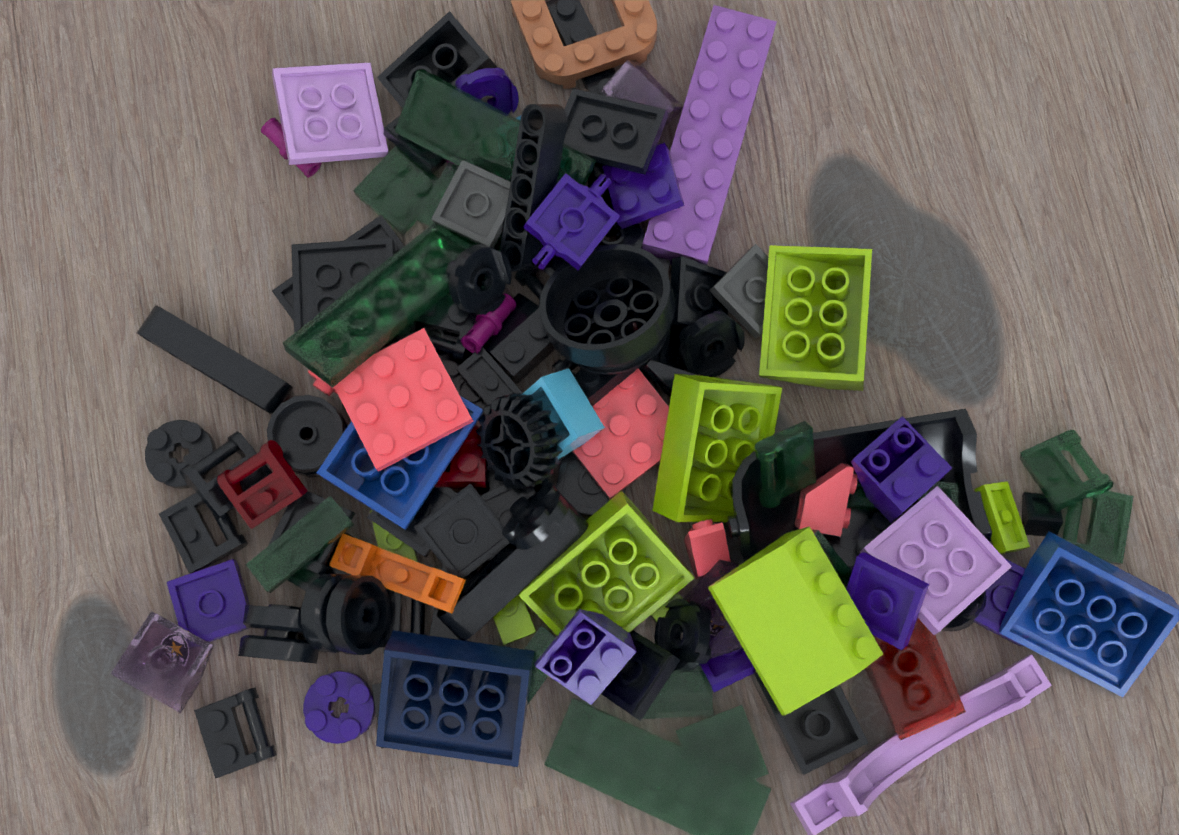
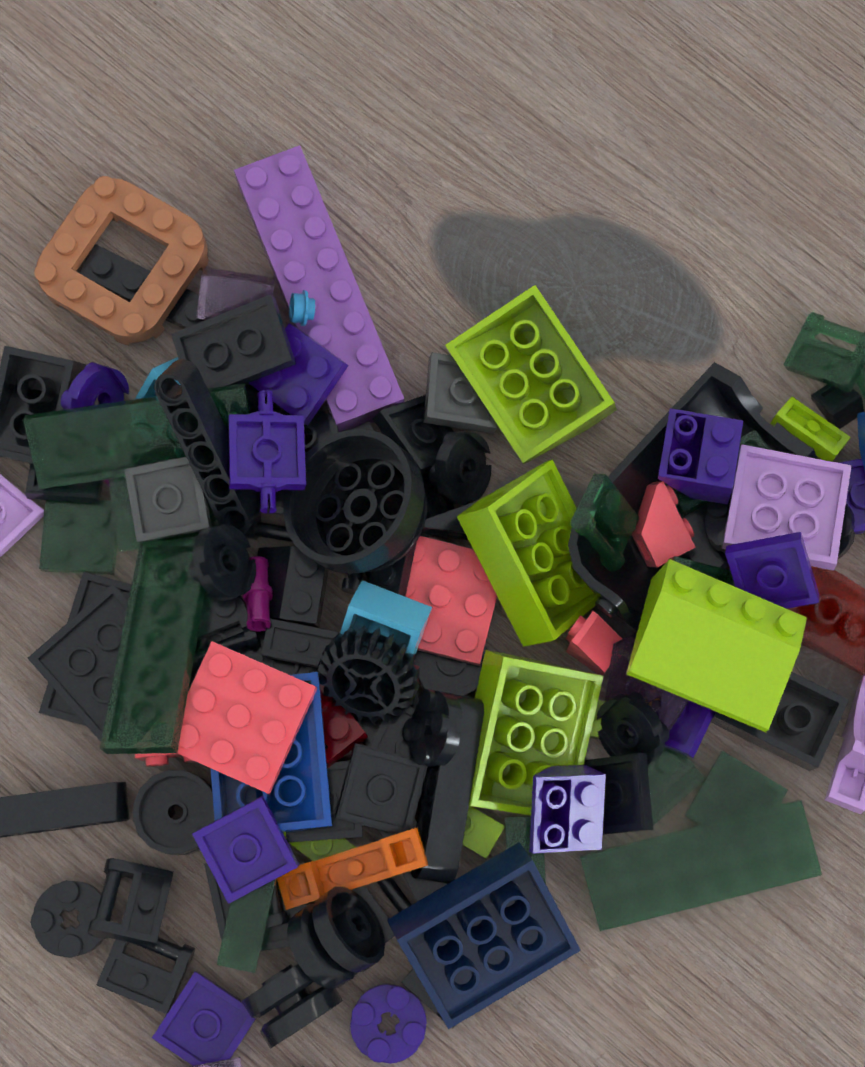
camera: 40 degrees left, 0 degrees up
dark red plate [217,440,308,529] -> none
none -> dark purple plate [192,796,299,904]
none -> dark azure plate [289,290,315,326]

